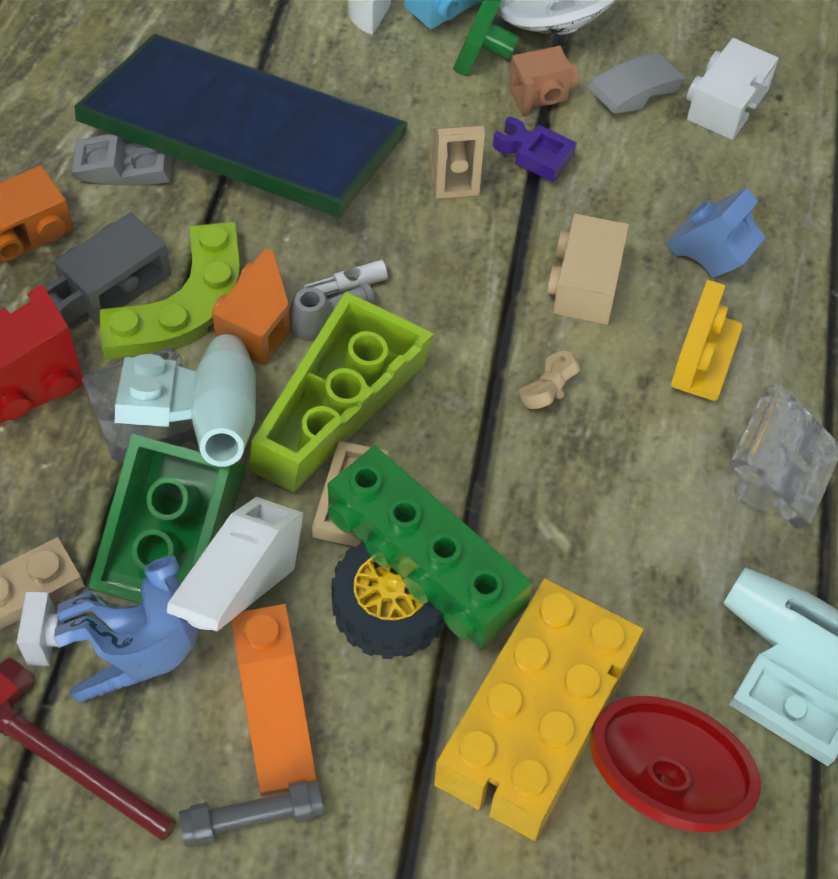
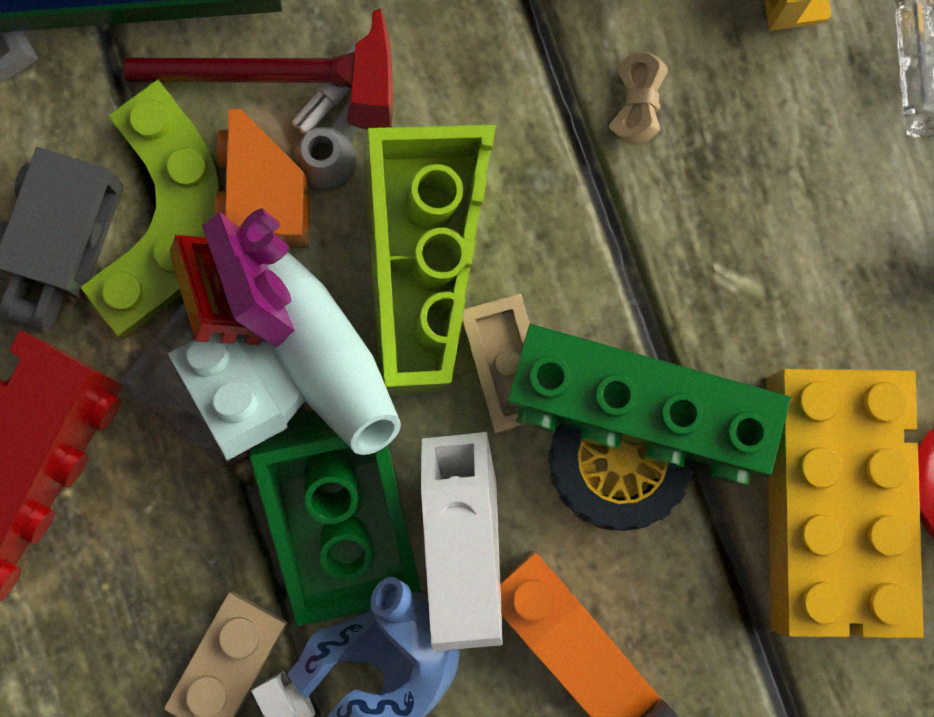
camera: 30 degrees left, 25 degrees up
none -> dark red piece [123,8,393,130]
none -> red tile [169,235,262,345]
none -> magenta plate [202,208,295,347]

